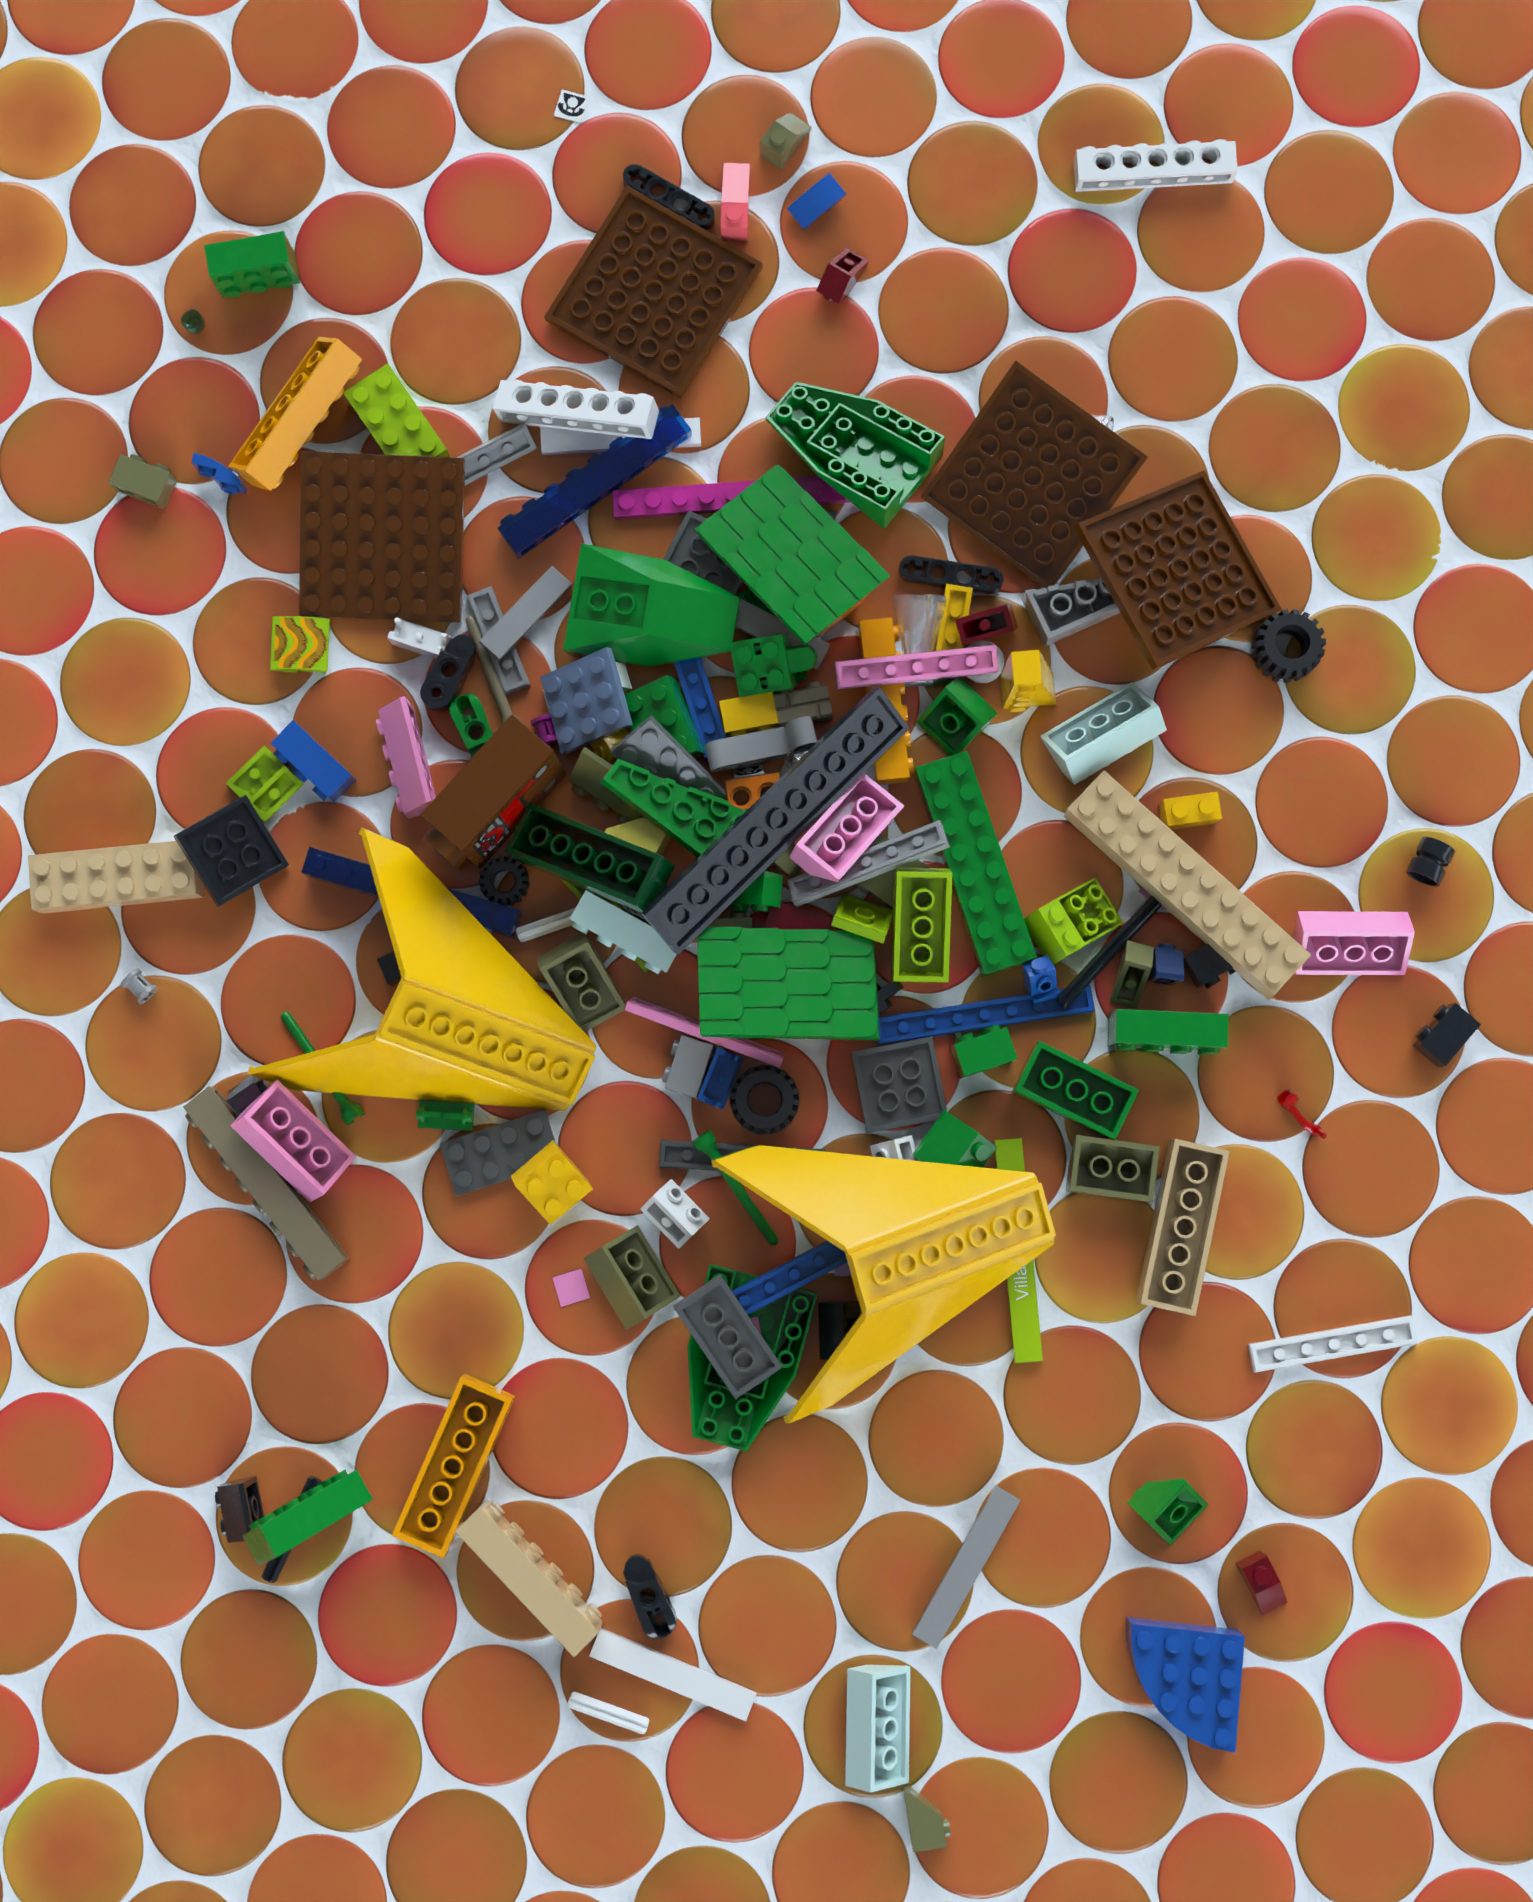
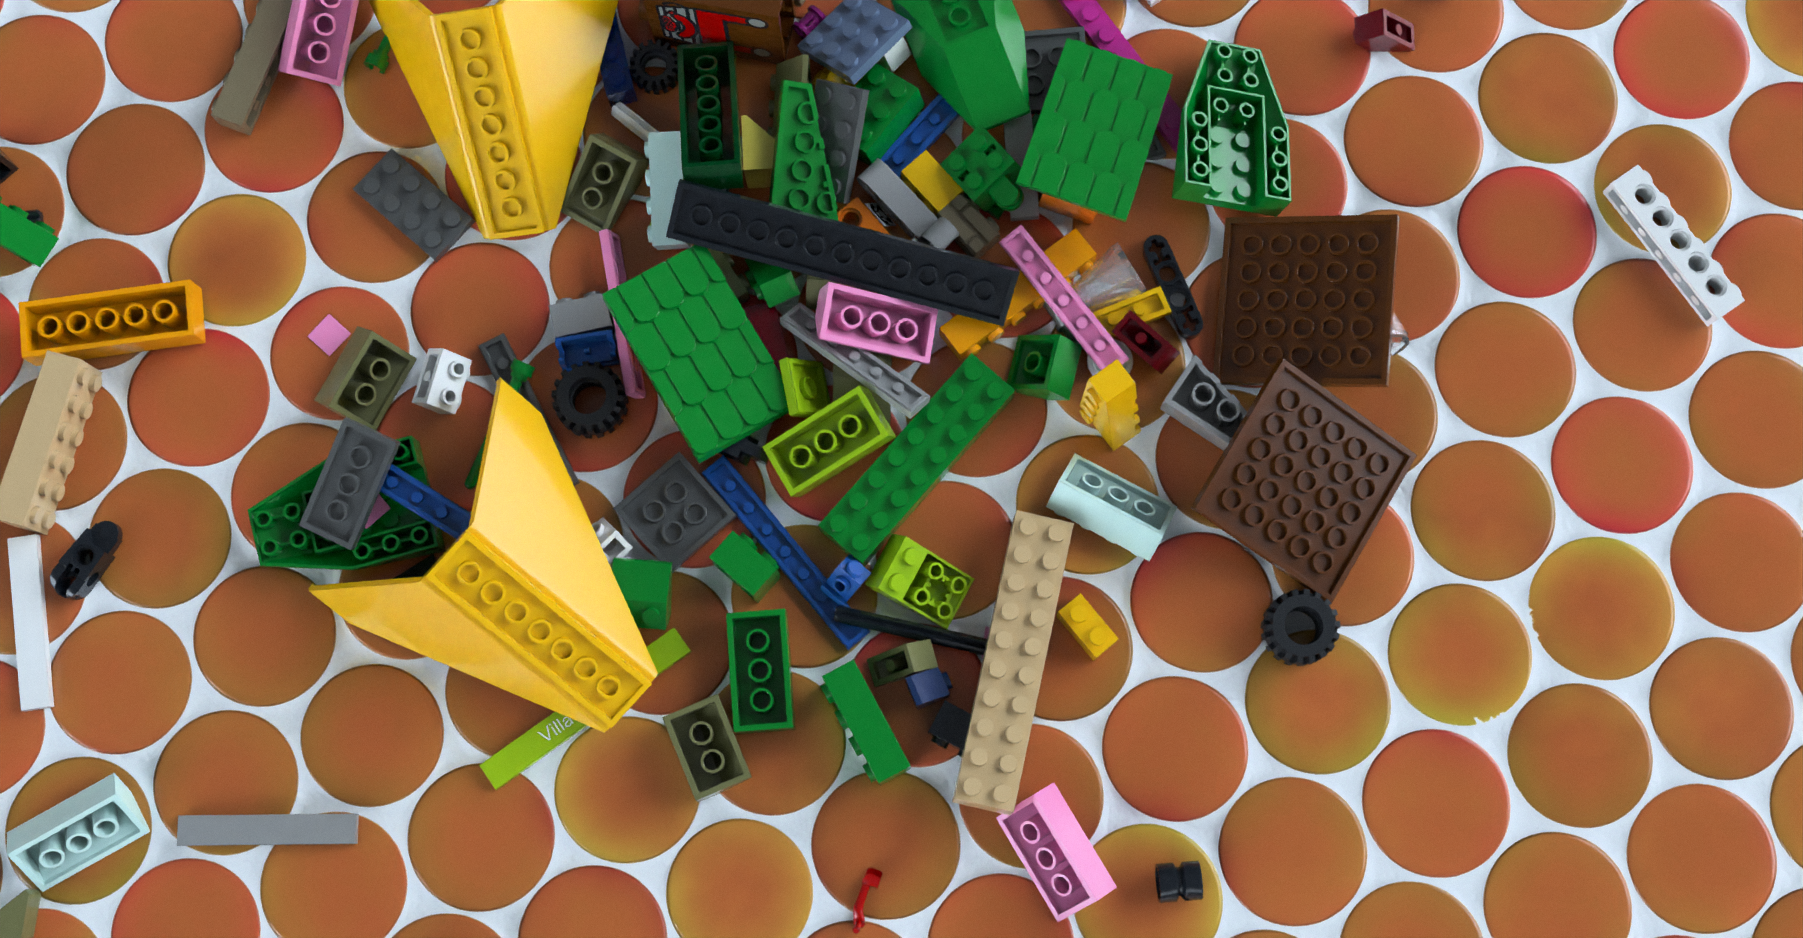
camera: 60 degrees right, 5 degrees down
green hinge [416,1100,475,1131] -> none
yellow brick [511,1140,593,1225] -> none
tan brick [1135,1139,1230,1316] -> none

